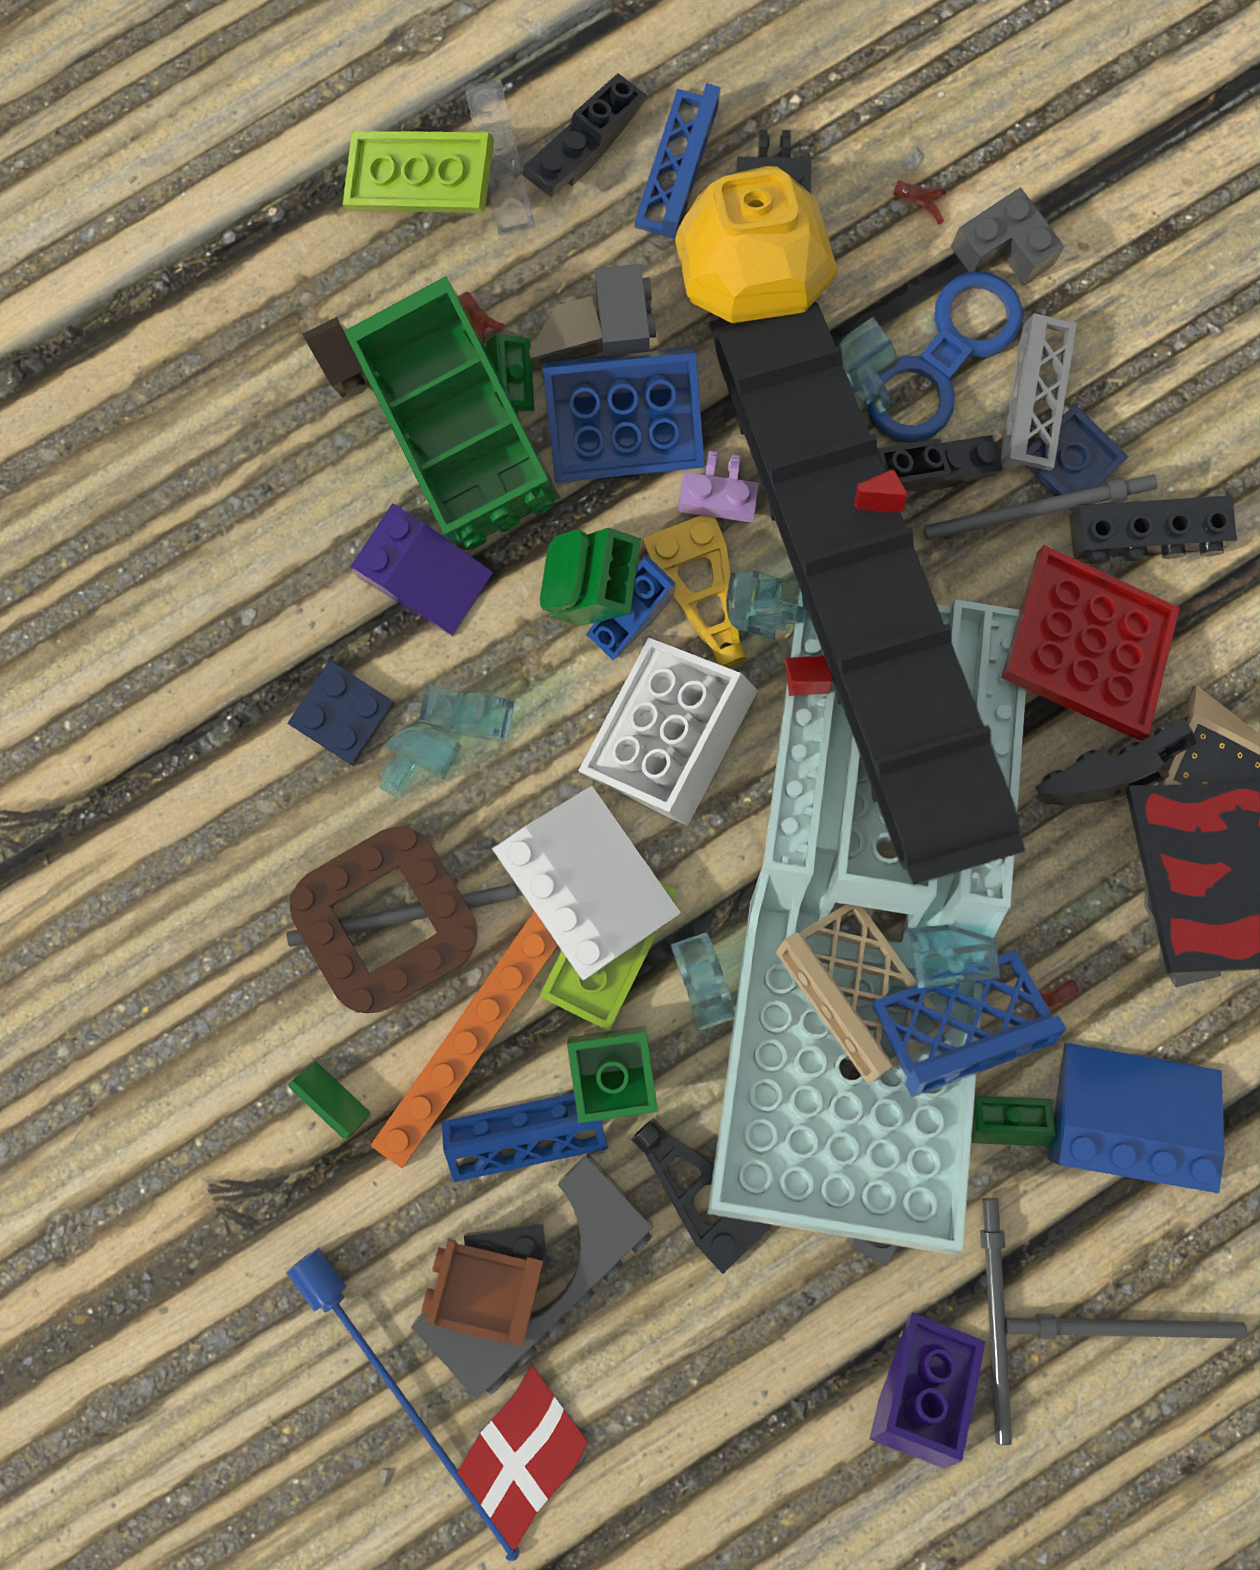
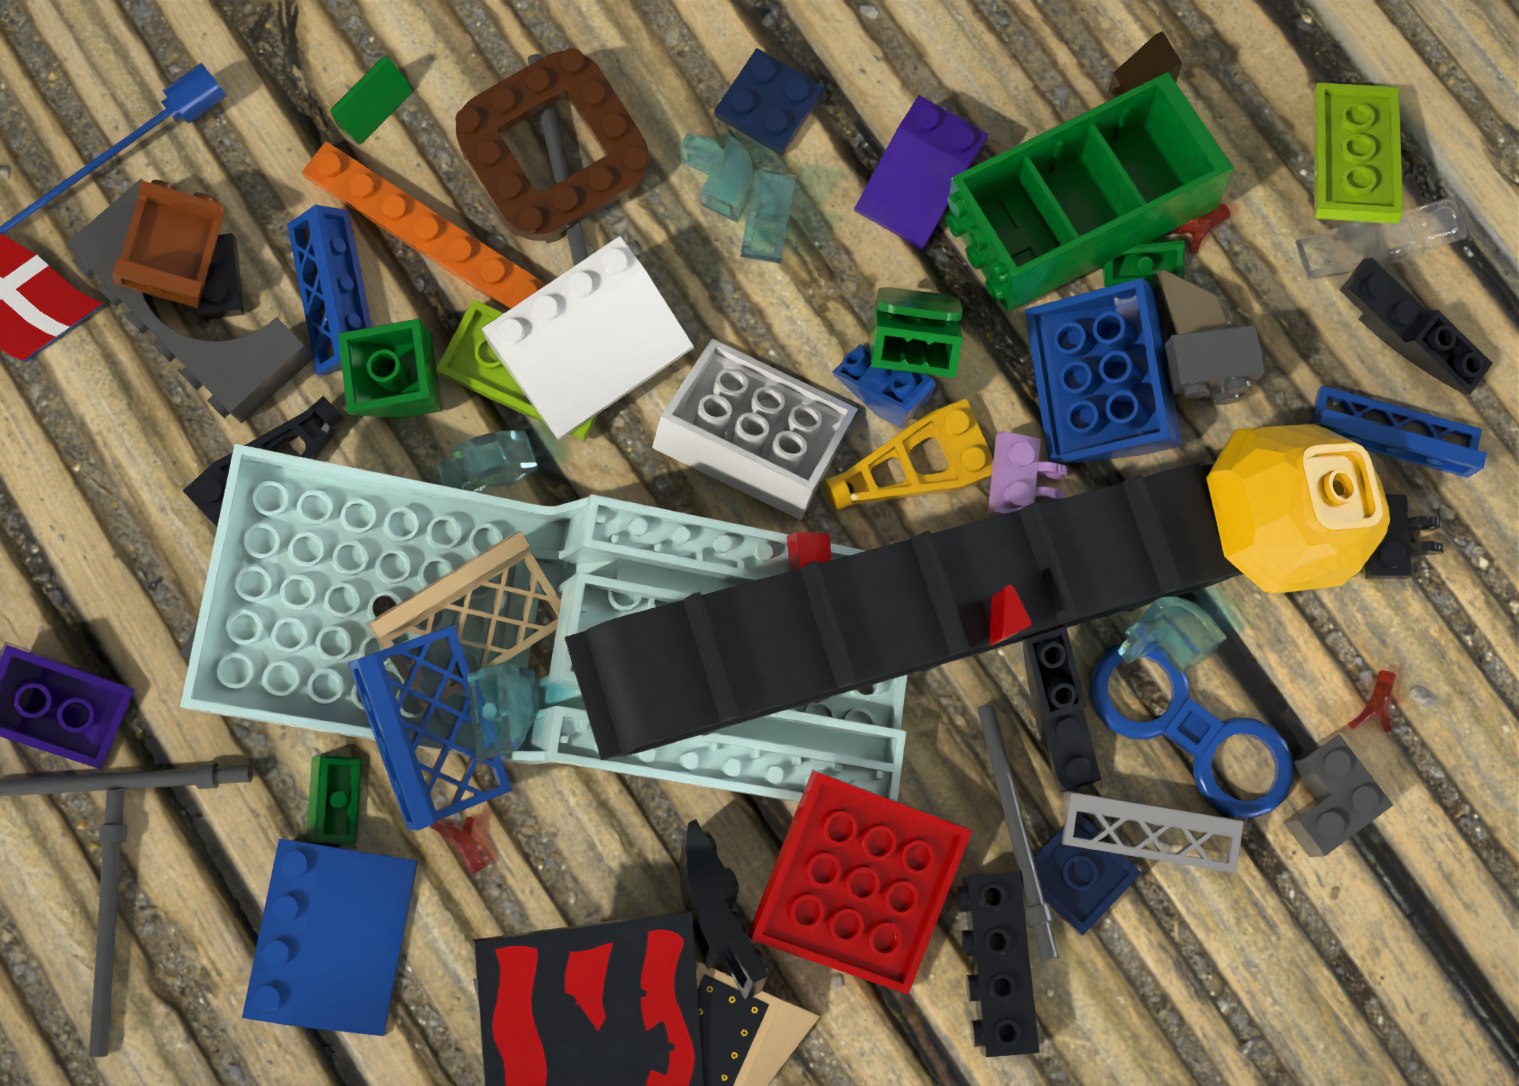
camera: 85 degrees right, 5 degrees down
clear light blue brick [726,570,806,640] -> none

